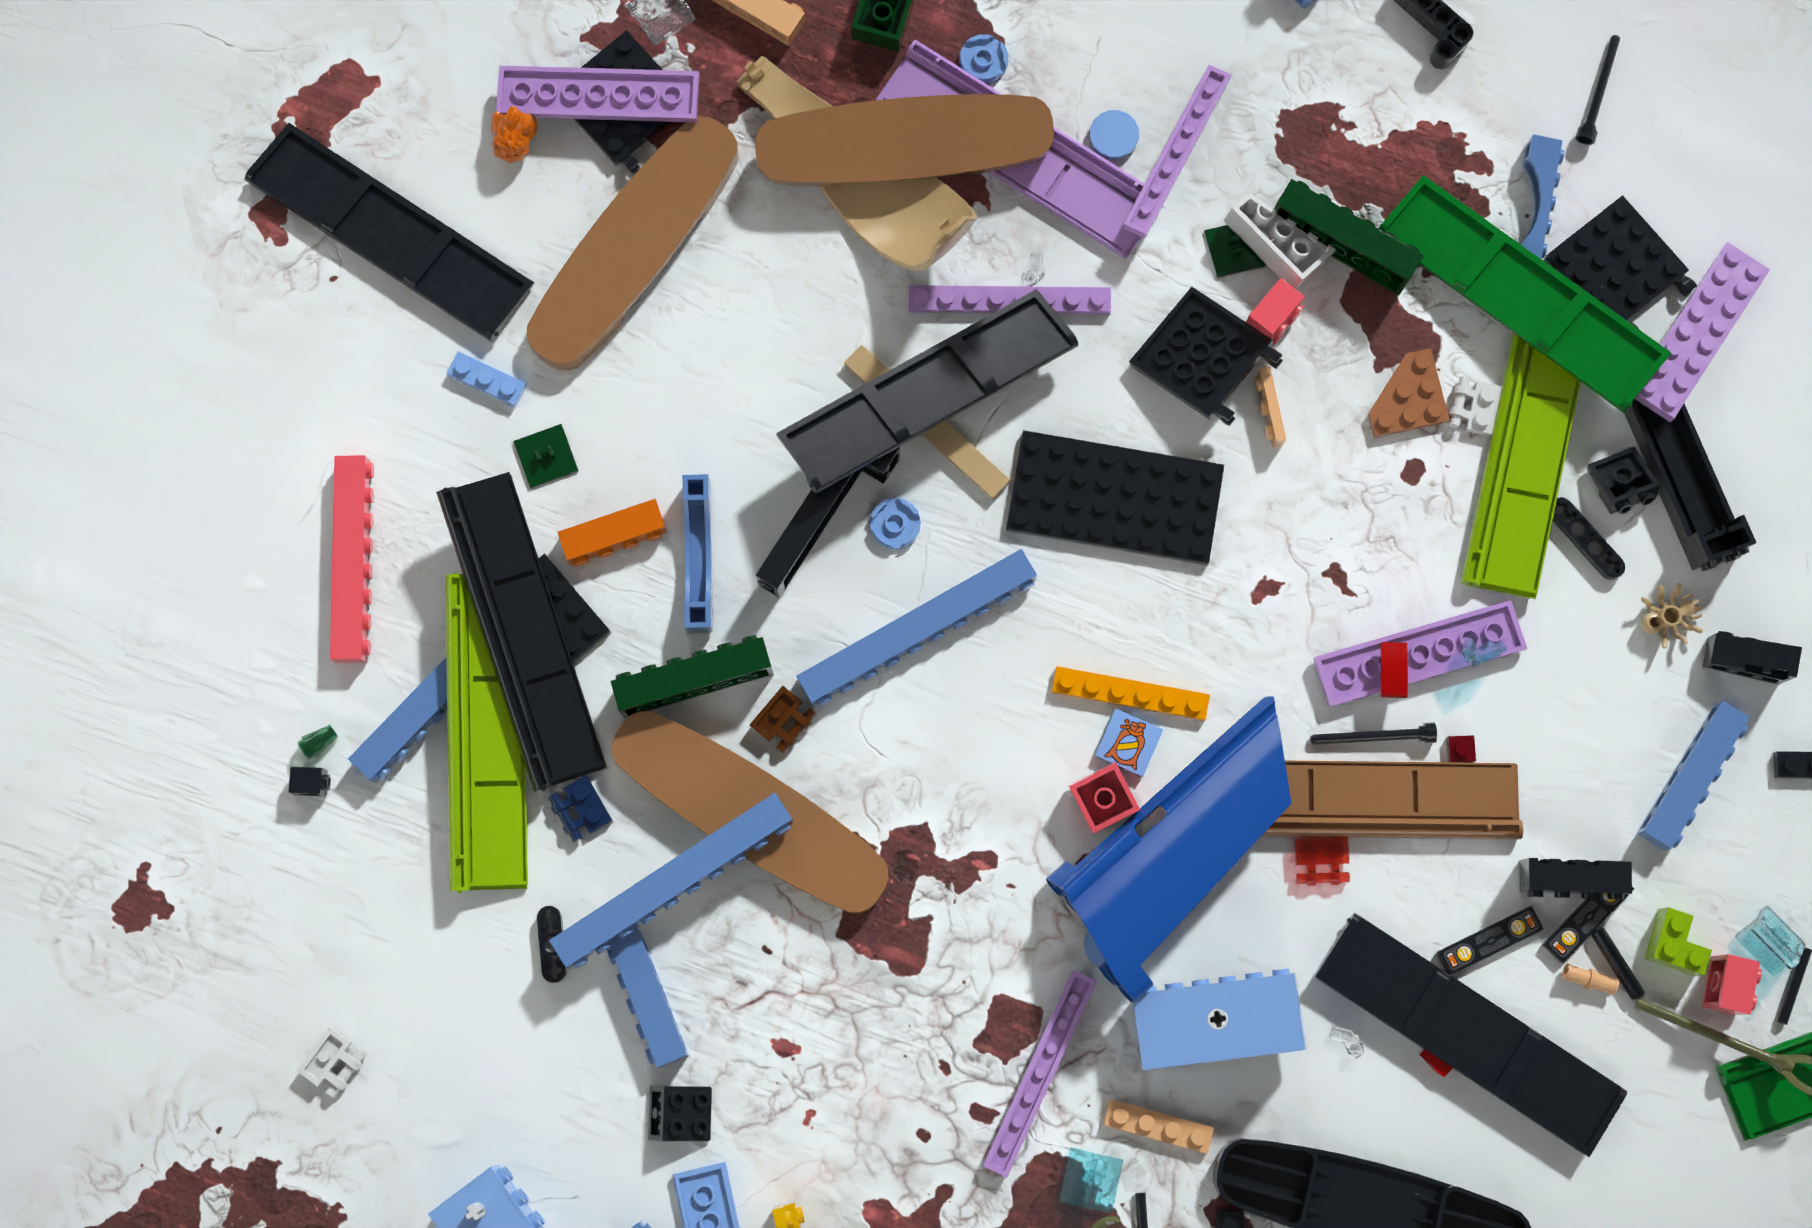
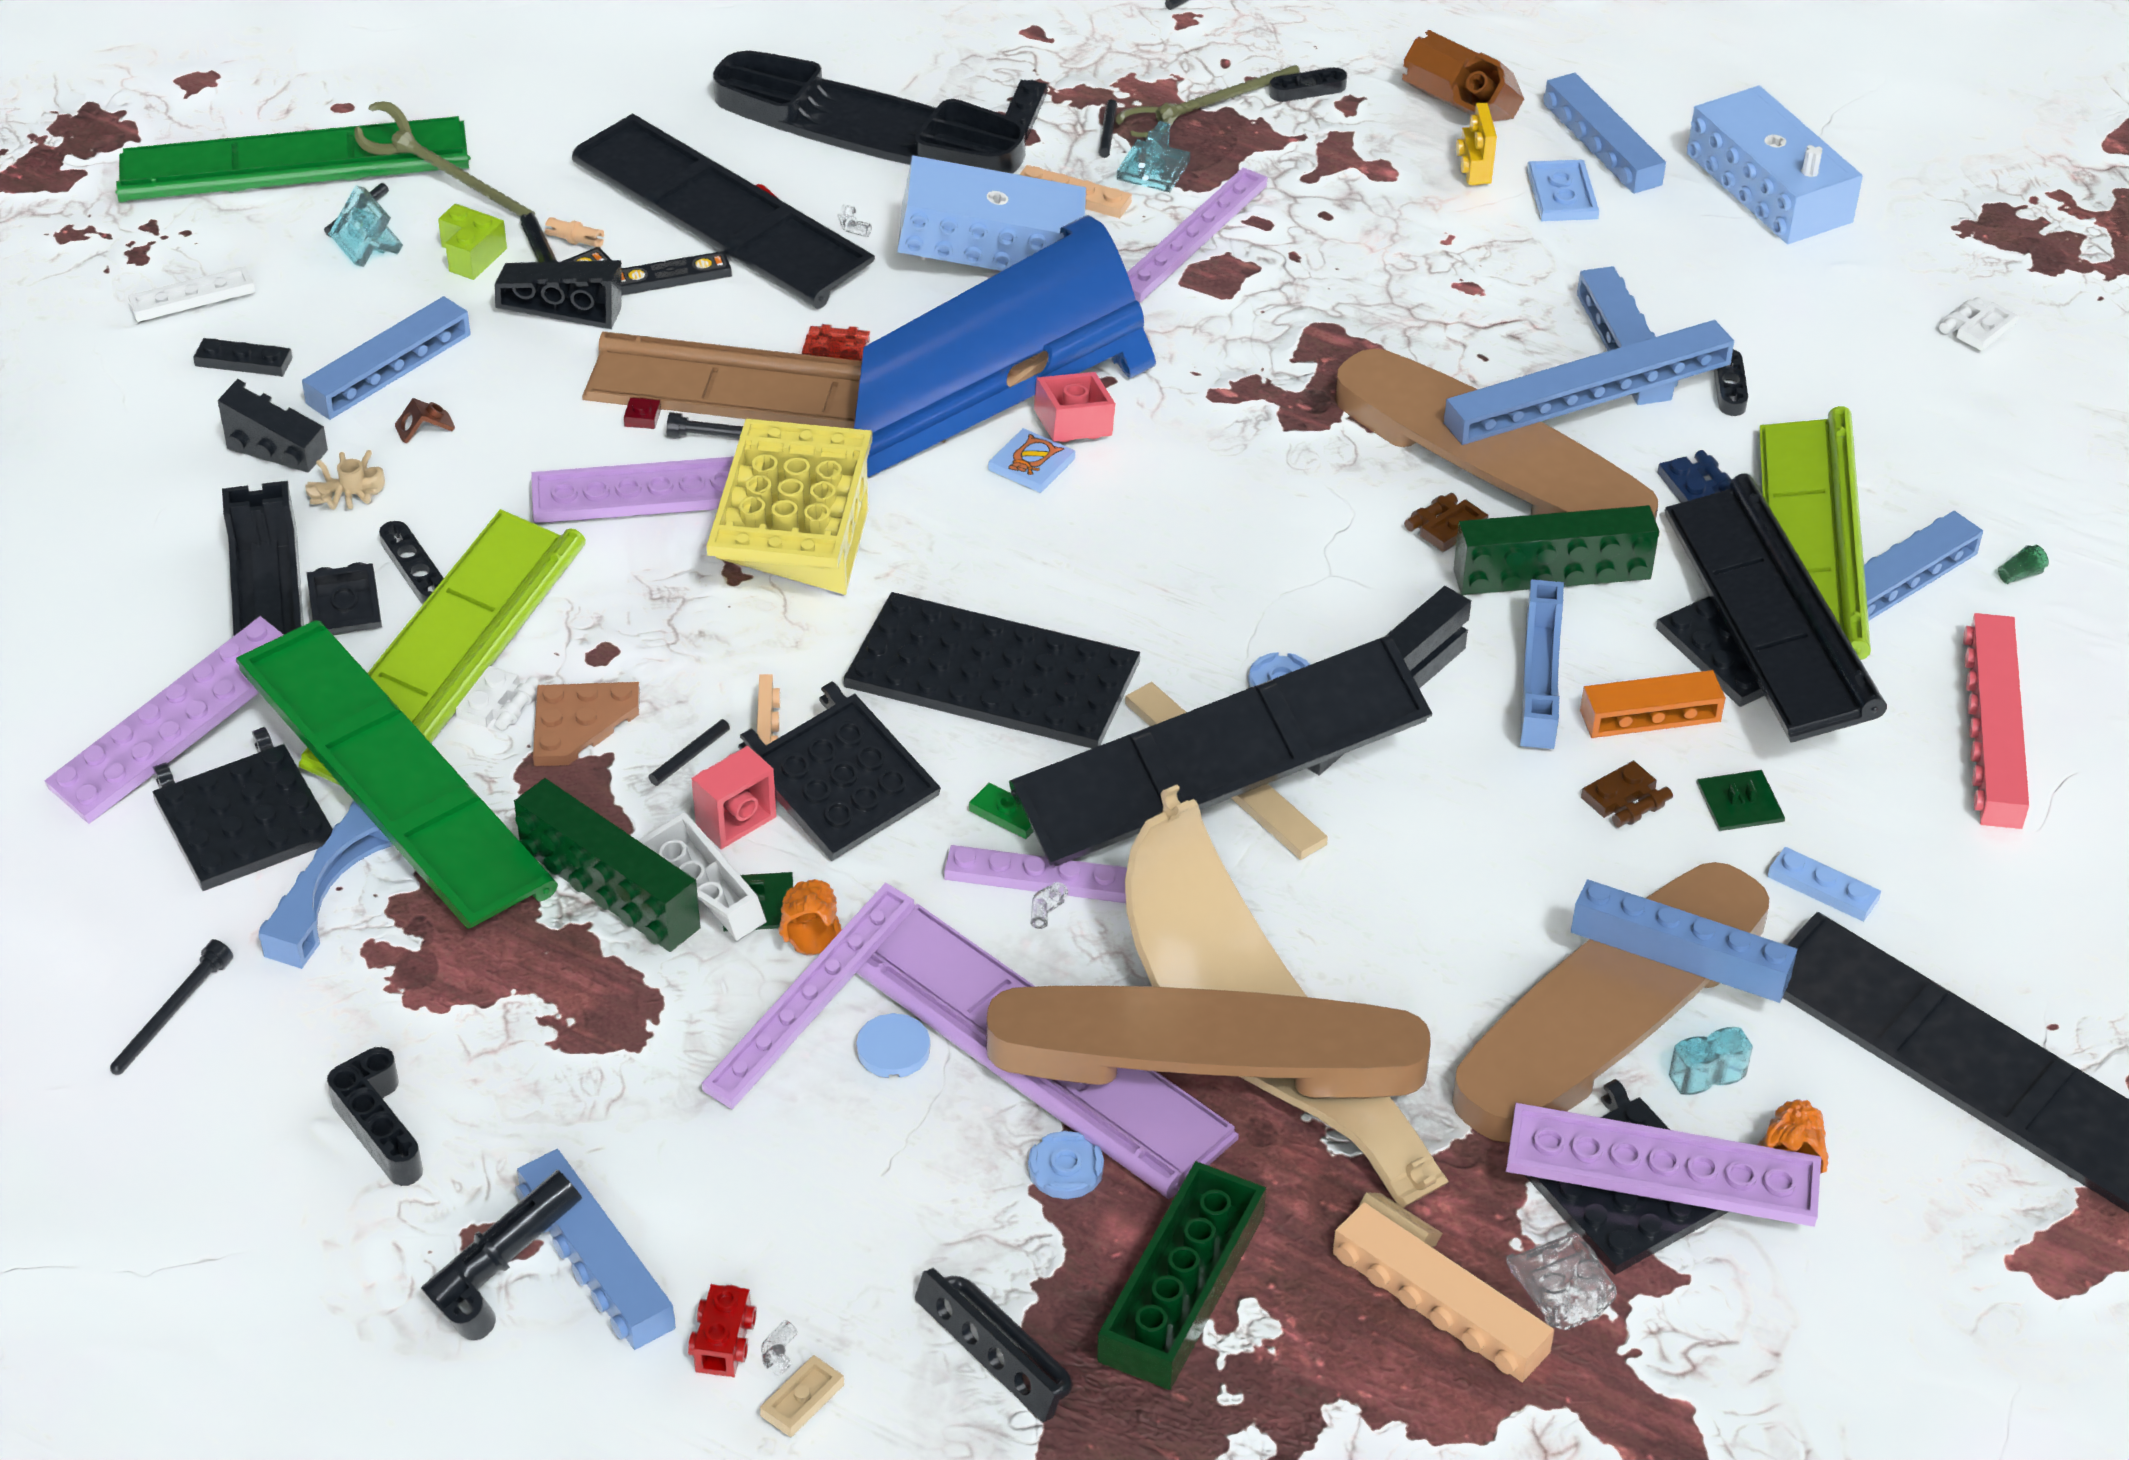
camera: 170 degrees left, 35 degrees down
black brick [288,767,331,797] -> none
black bracket [648,1086,712,1141] -> none
medium blue brick [796,549,1037,707] -> none
light orange plate [1052,666,1210,721] -> none
red slope [1380,642,1408,698] -> none
clear light blue bracket [1462,638,1507,668] -> none
coral brick [1702,954,1762,1016] -> none
none -> copper bracket [395,398,455,443]
none -> black bar [649,719,730,786]
none -> light yellow wedge [706,419,872,595]
none -> orange hair [778,879,842,956]
none -> green plate [969,782,1034,839]
none -> tan plate [1359,1193,1442,1247]
none -> medium blue brick [1571,879,1798,1003]
none -> reddish brown plate [1581,760,1673,827]
none -> clear light blue brick [1668,1027,1753,1095]

